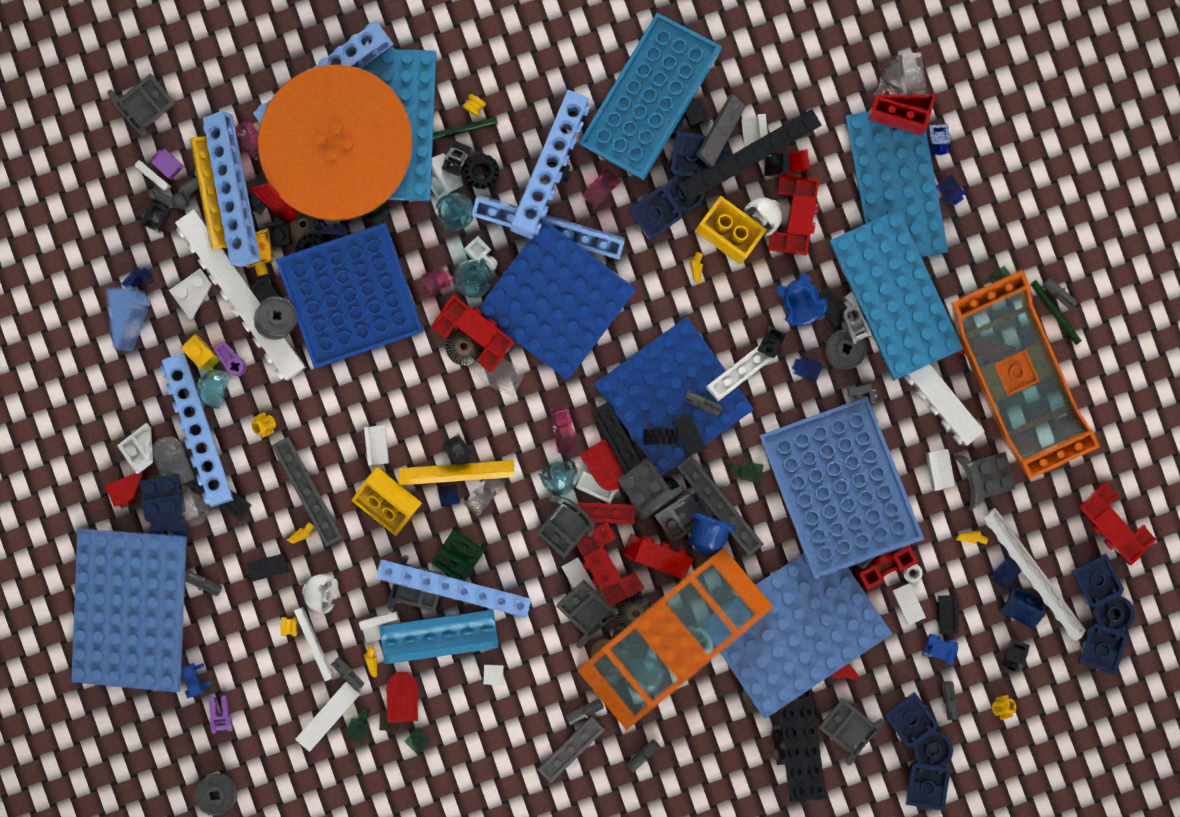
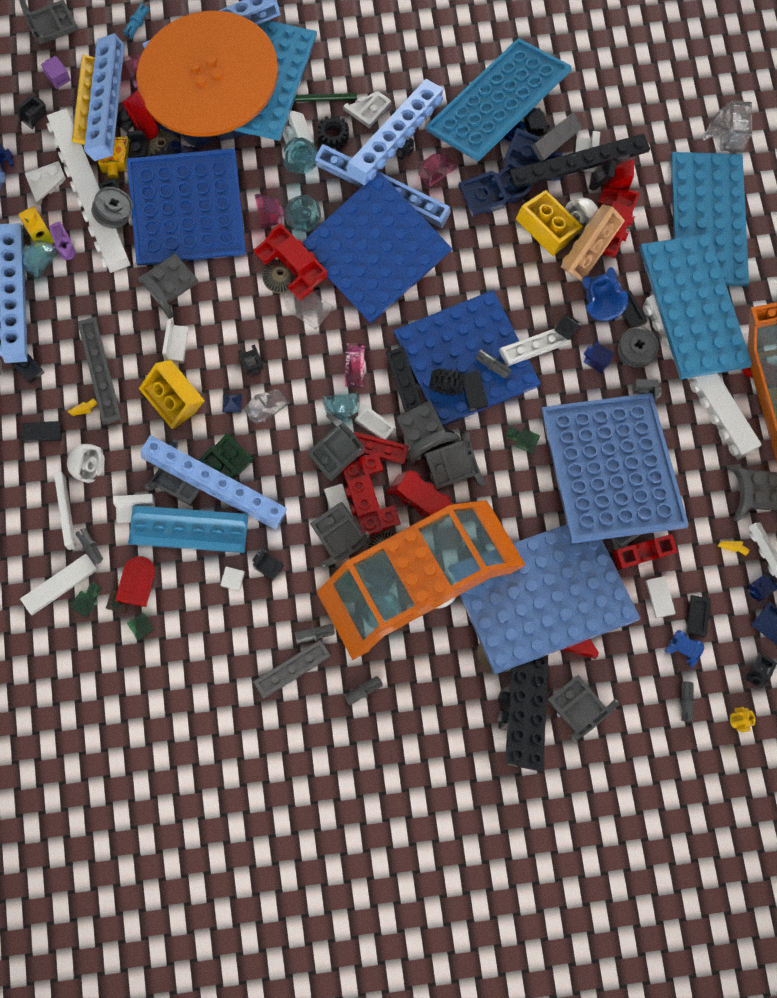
camera: 10 degrees right, 15 degrees down
white tile [135,160,172,192] -> none
dark grey pin [148,175,199,211] -> none
yellow gear [252,412,276,438] -> none
yellow wheel [280,617,298,637] -> none
yellow bar [363,646,377,677] -> none
plate [365,204,391,224] -> none
yellow tile [398,460,514,485] -> none
black window [442,140,471,176] -> none
yellow wheel [462,94,486,117] -> none
white plate [463,236,498,272] -> none
red window [579,439,626,491] -> none
dark grey plate [676,455,764,556] -> none
blue hair [688,513,735,555] -> none
yellow bar [689,252,703,284] -> none
light grey piece [843,306,872,345] -> none
red wedge [867,93,936,136] -> none
dark blue plate [883,692,953,811] -> none
white plate [903,564,923,583] -> none
white panel [925,449,955,491] -> none
clear blue bracket [928,124,951,155] -> none
clear blue bracket [936,175,966,205] -> none
none -> dark azure pin [123,3,150,39]
none -> dark grey piece [137,254,198,319]
none -> black bracket [252,549,284,581]
none -> white wing [343,91,392,129]
none -> light nougat slope [560,204,625,282]

